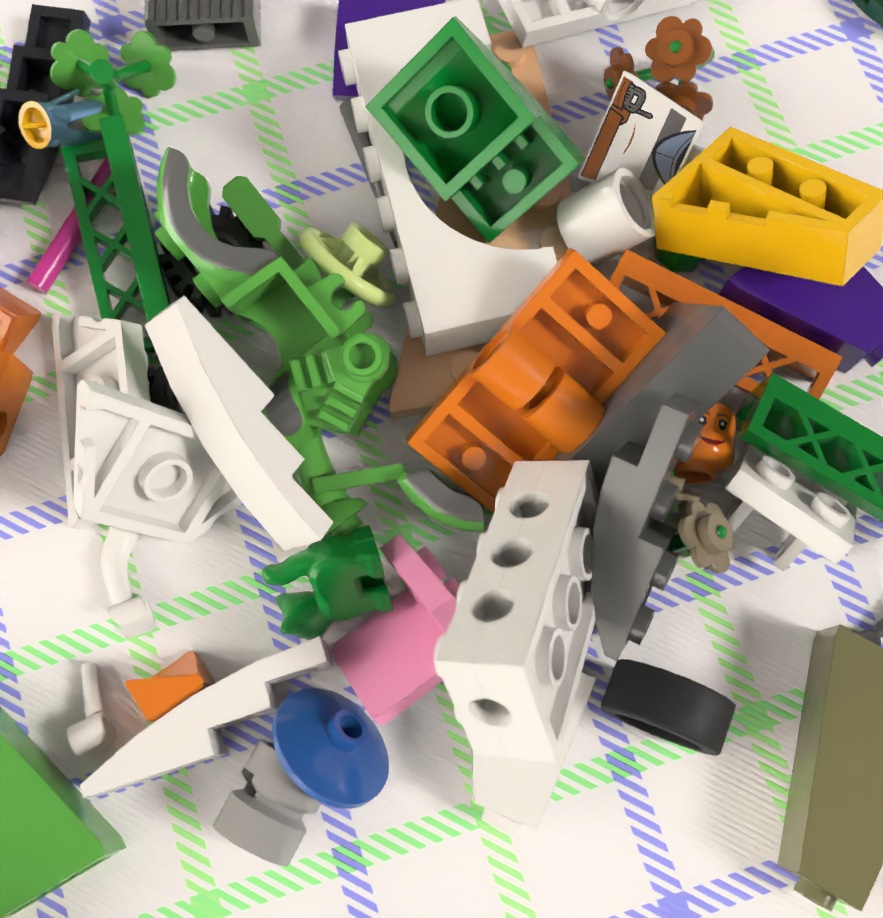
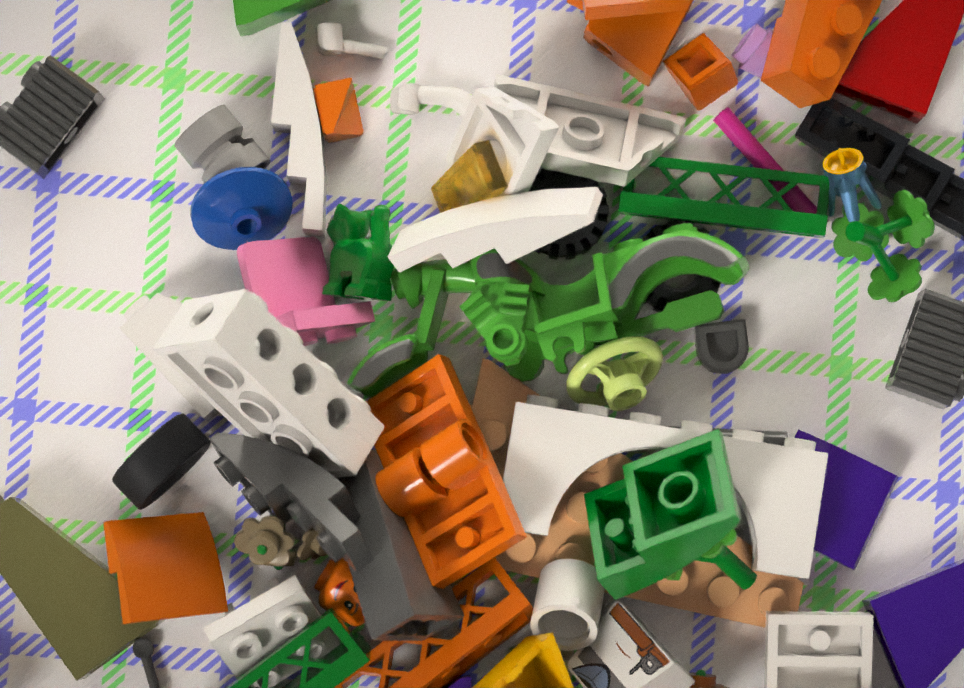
camera: 110 degrees right, 10 degrees up
none -> orange slope [103,512,228,625]
none -> clear yellow tile [431,140,508,213]
none -> dark grey tile [693,319,749,374]

